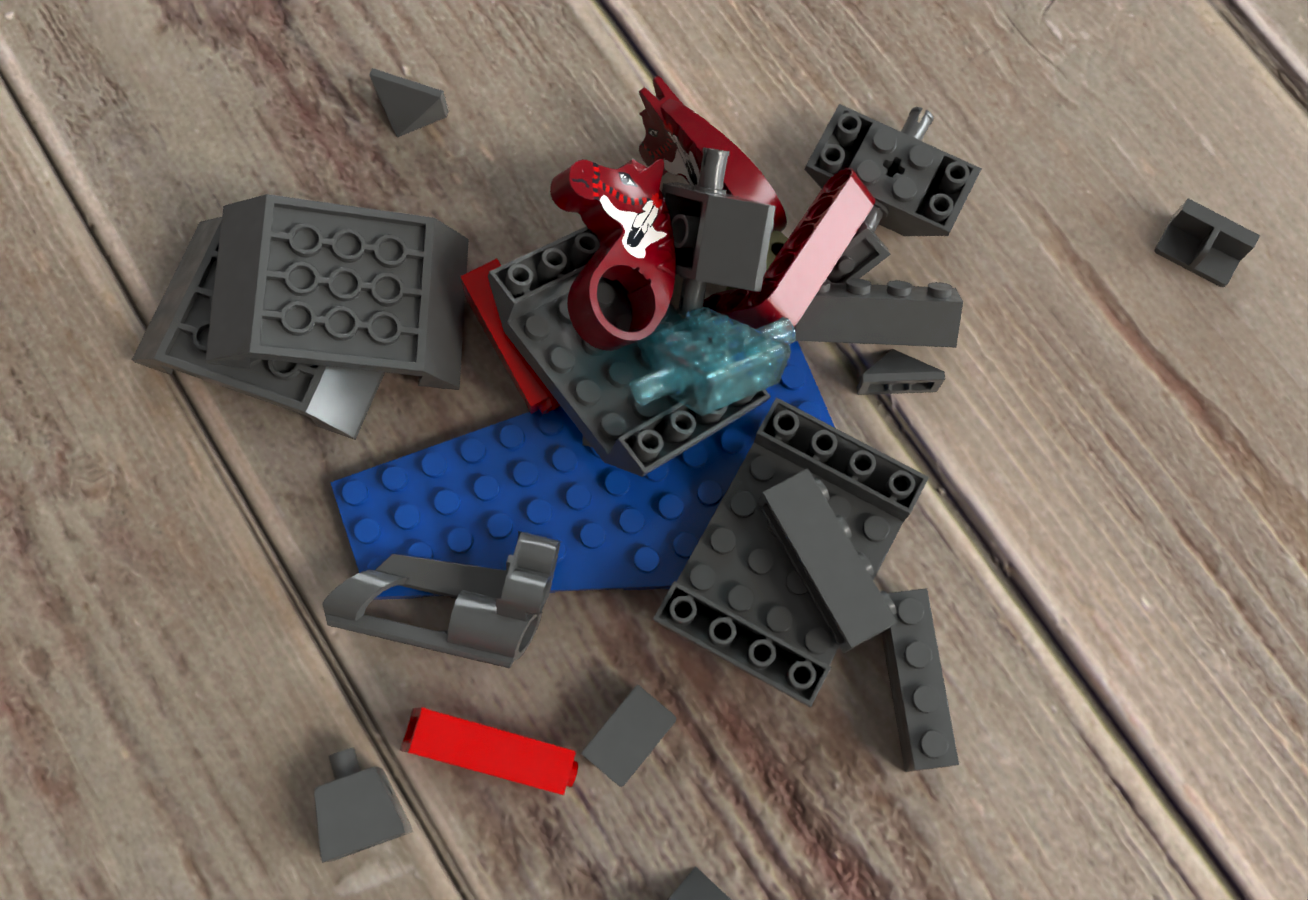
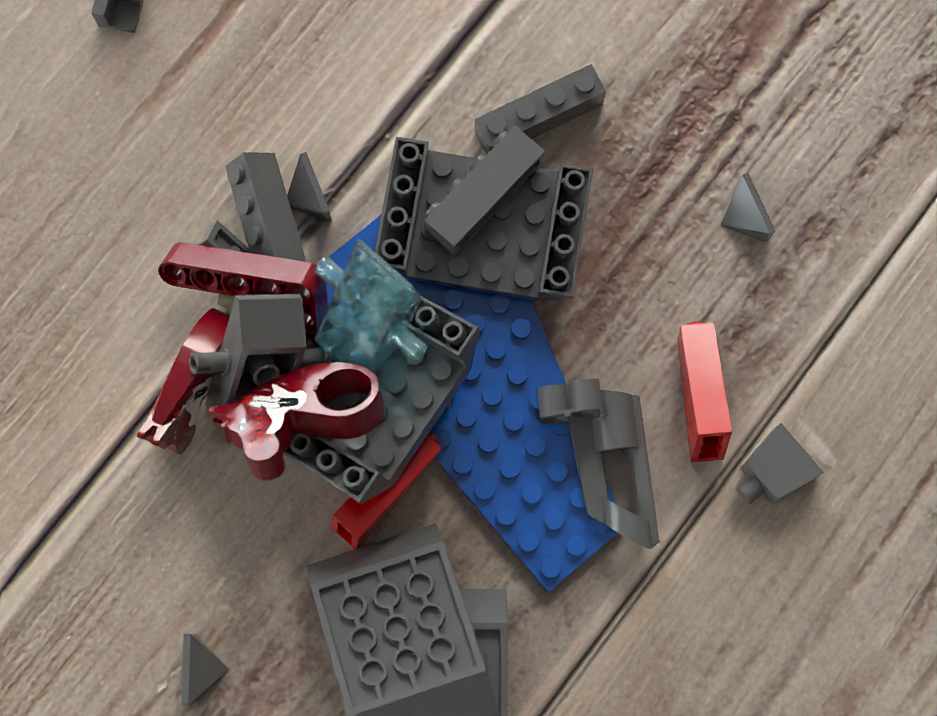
camera: 110 degrees left, 5 degrees up
dark grey panel [581,684,676,787] -> none
dark grey slope [805,104,982,236] -> none

